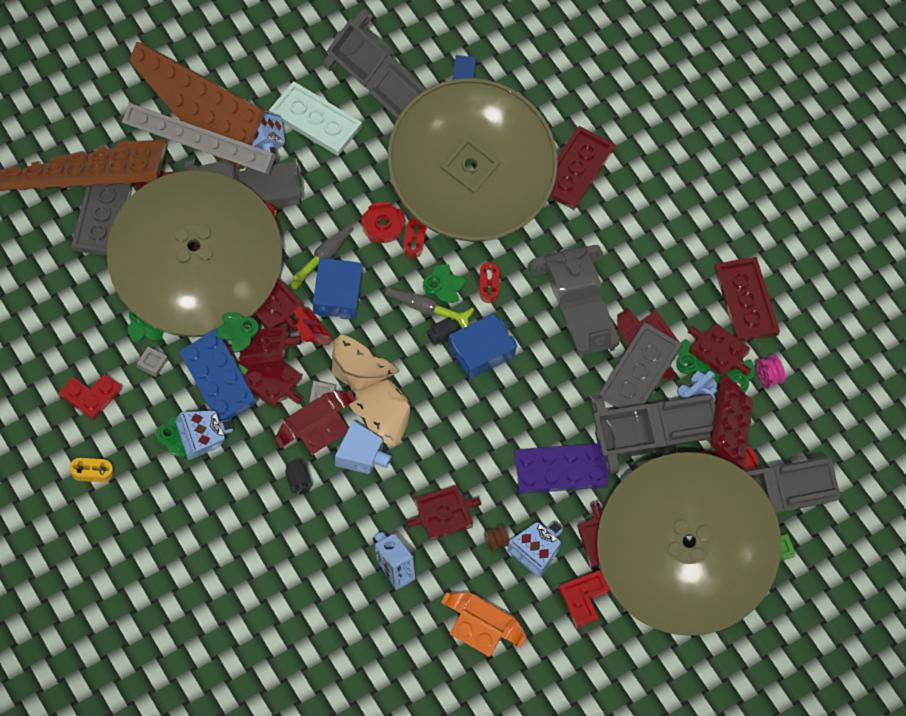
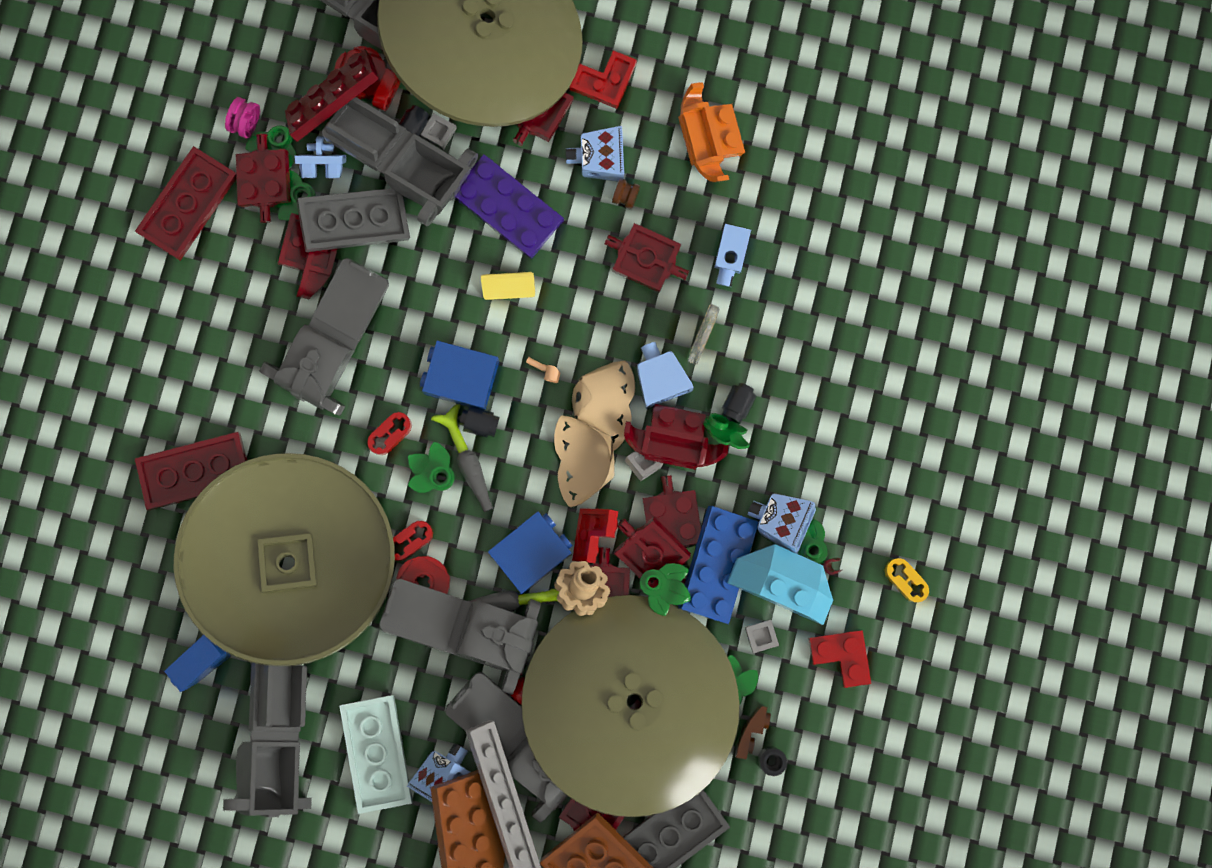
camera: 130 degrees left, 20 degrees up
none -> dark grey piece [379,579,541,695]
none -> light yellow slope [481,272,535,300]
none -> light nougat hand [526,357,560,383]
none -> tan plant [554,561,610,616]
none -> clear tile [688,304,720,365]
none -> green plate [703,413,750,449]
none -> medium azure wedge [727,544,833,625]
none -> reddish brown slope [734,705,771,759]
none -> black brick [757,747,787,776]
none -> dark red hand [821,557,843,575]

